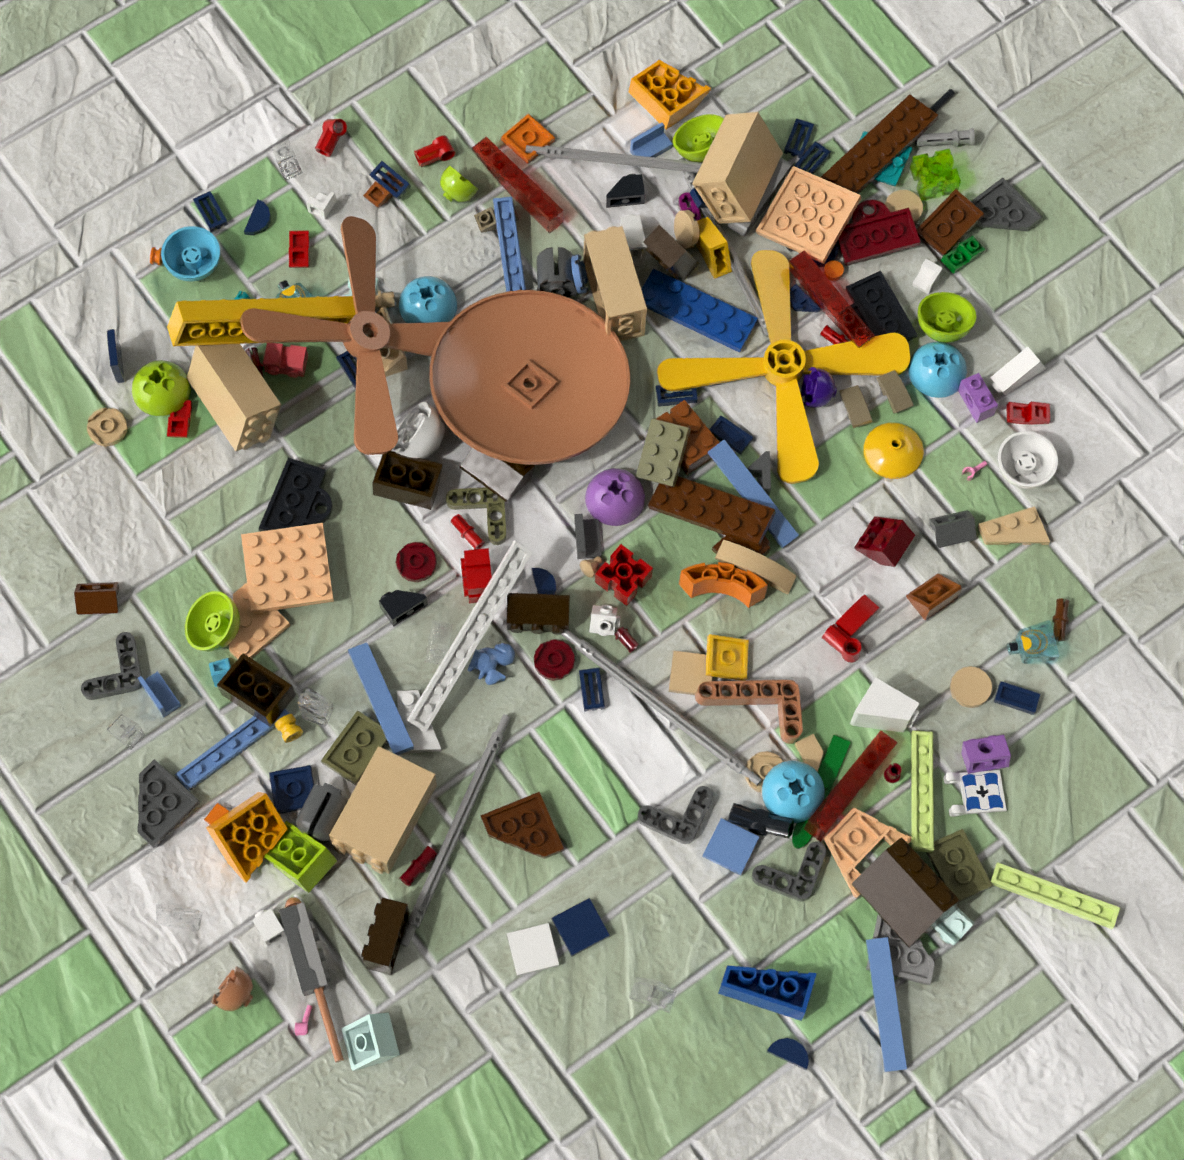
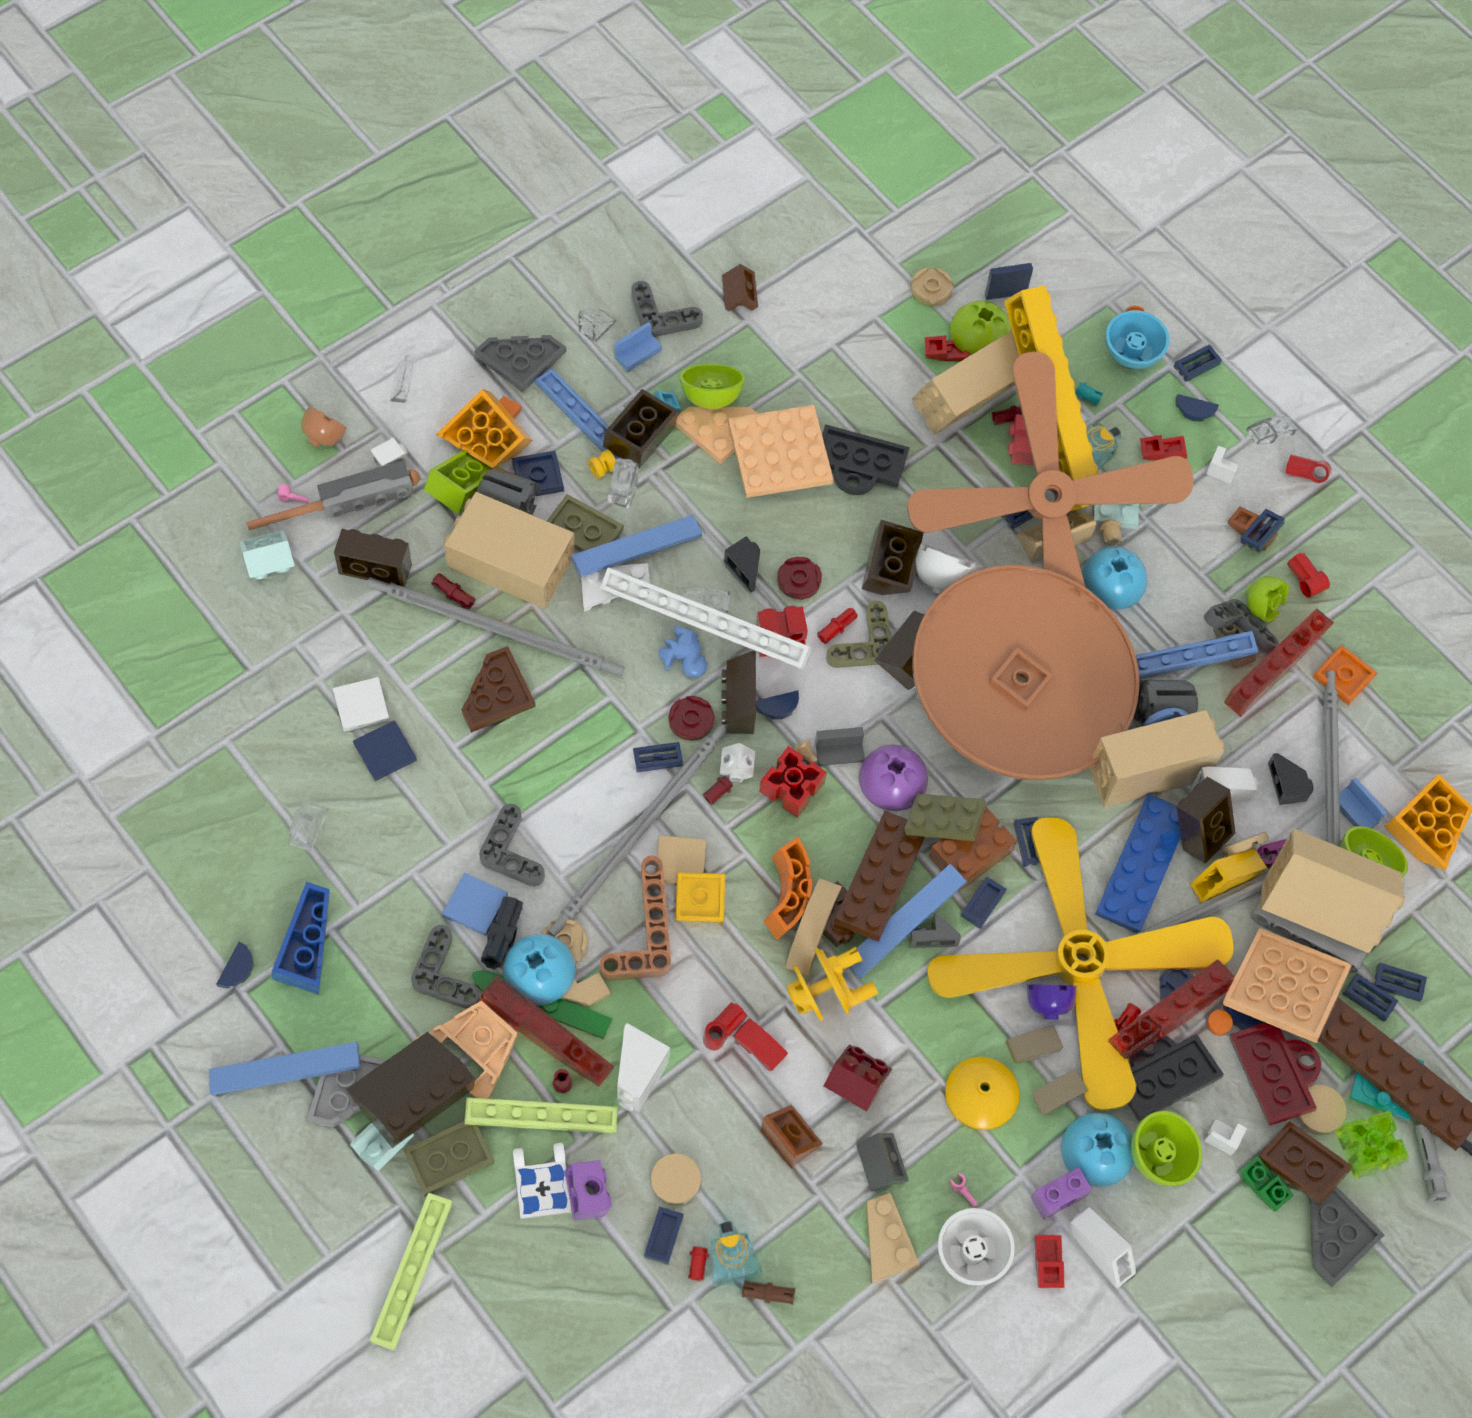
camera: 85 degrees right, 5 degrees down
none -> red pin [688,1247,710,1281]
none -> yellow piece [787,946,879,1022]
none -> dark grey beam [1204,599,1279,654]

